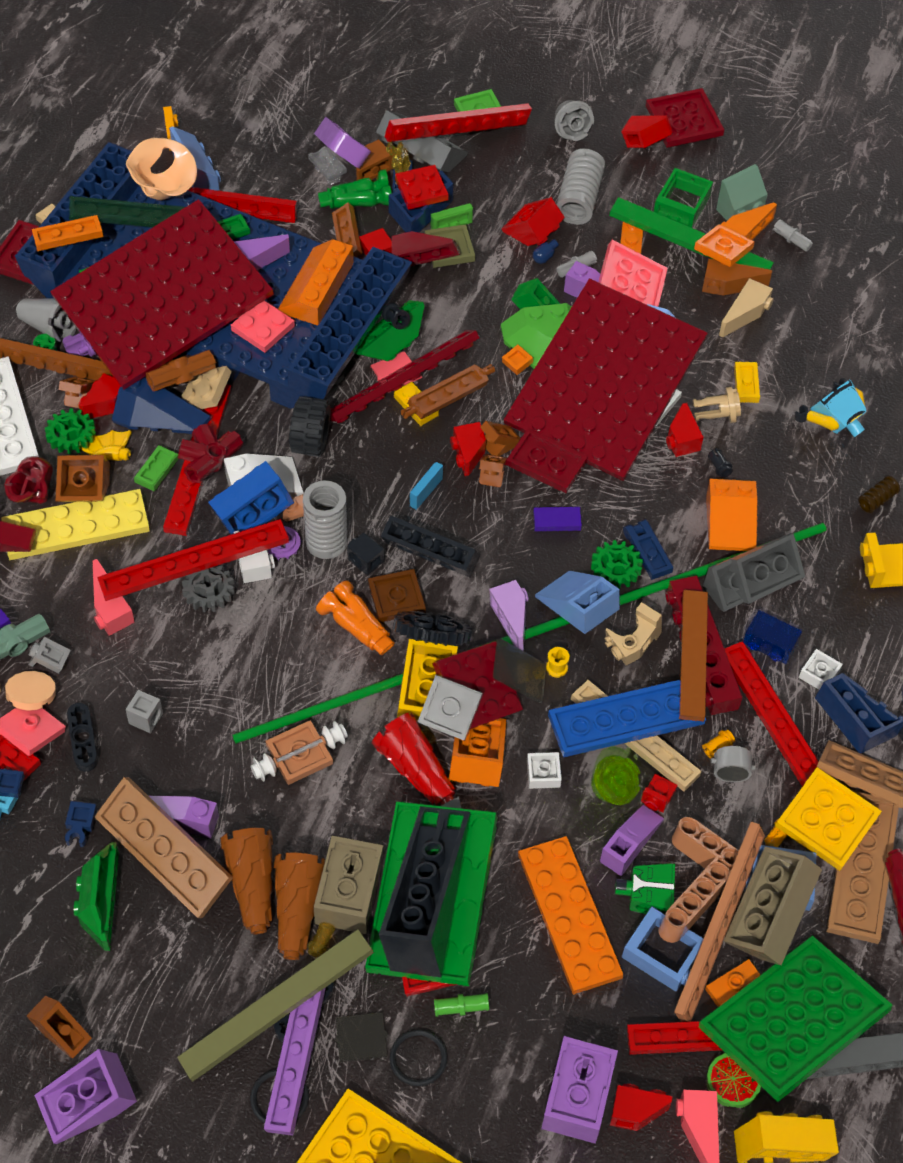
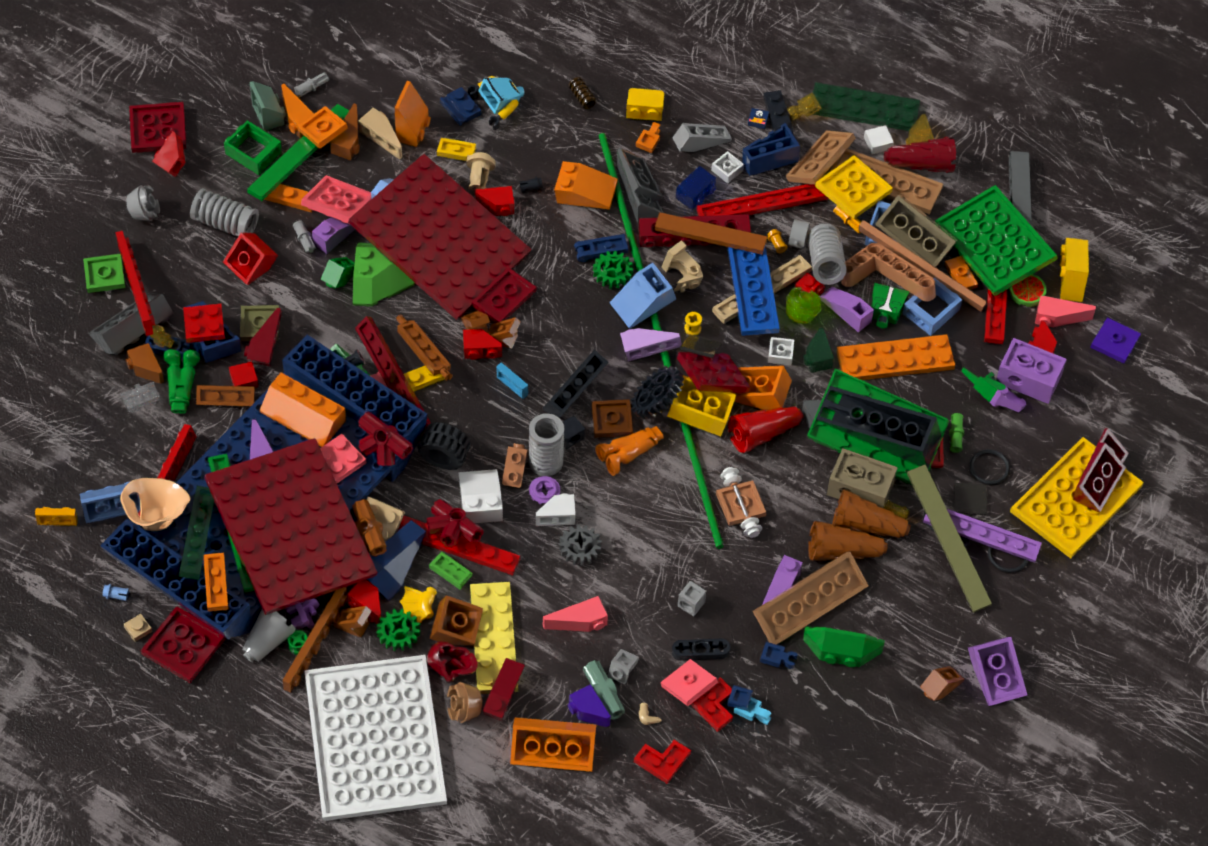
camera: 80 degrees left, 0 degrees up
light nougat tile [5,671,56,710] -> none
red plate [97,519,289,601] -> none
blue slope [208,461,294,535] -> none
medium lavender beam [314,116,371,169] -> none
light grey tile [418,675,483,741] -> none
bright green plate [431,203,473,229] -> none
orange plate [502,345,533,375] -> none
dark blue cylinder [532,239,559,264] -> none
dark purple tile [533,507,582,531] -> none
none -> dark red piece [358,412,413,466]
none -> orange slope [395,81,431,147]
none -> dark blue plate [440,87,481,126]
none -> orange plate [636,122,661,153]
none -> light grey slope [673,123,732,152]
none -> clear green slope [804,328,834,373]
none -> light grey piece [808,224,846,285]
none -> animal [961,367,1026,412]

